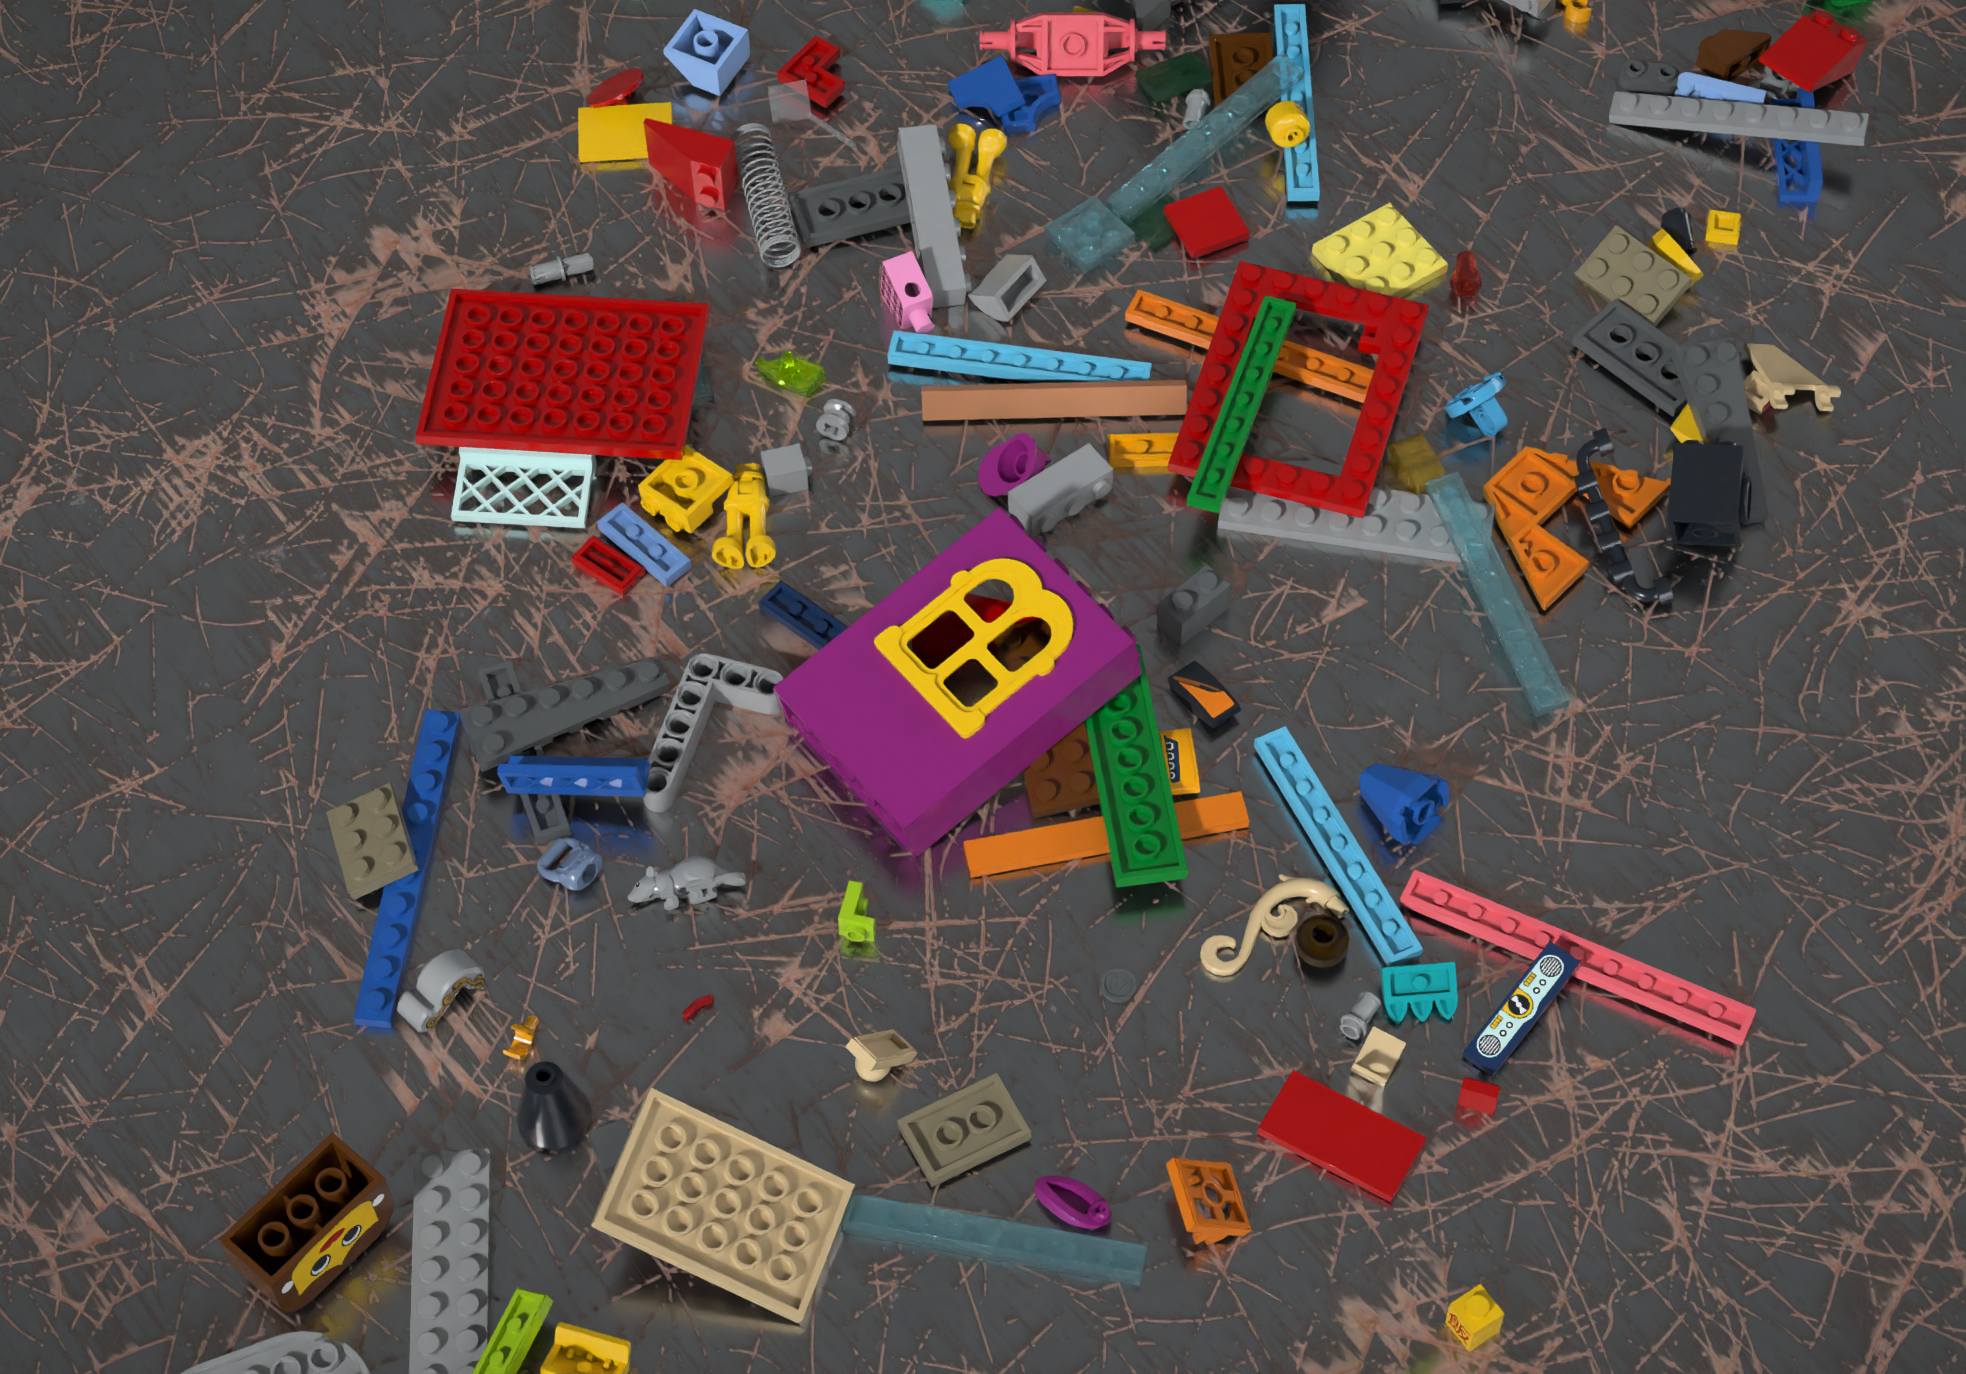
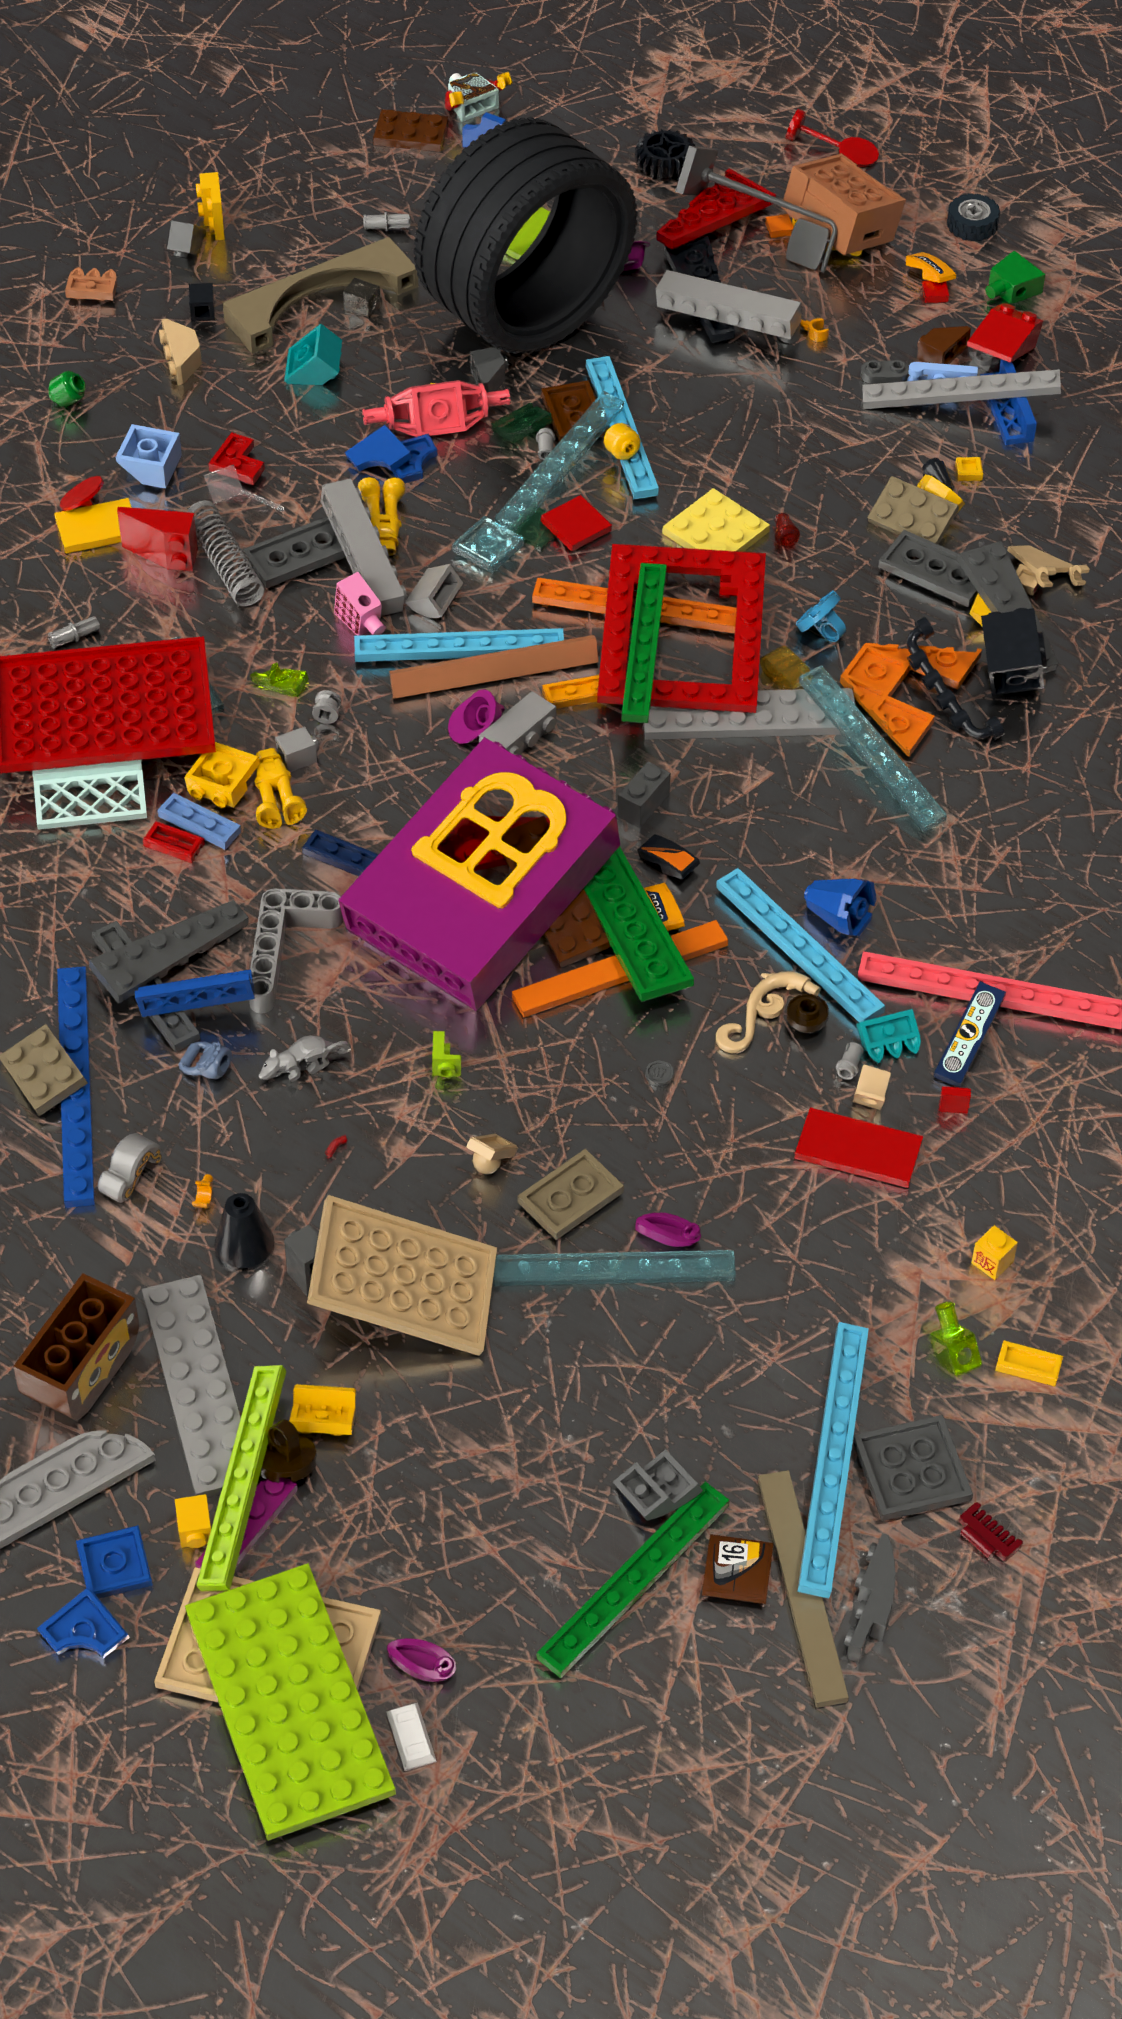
camera: 15 degrees left, 5 degrees down
orange piece [1166,1157,1252,1245] -> none

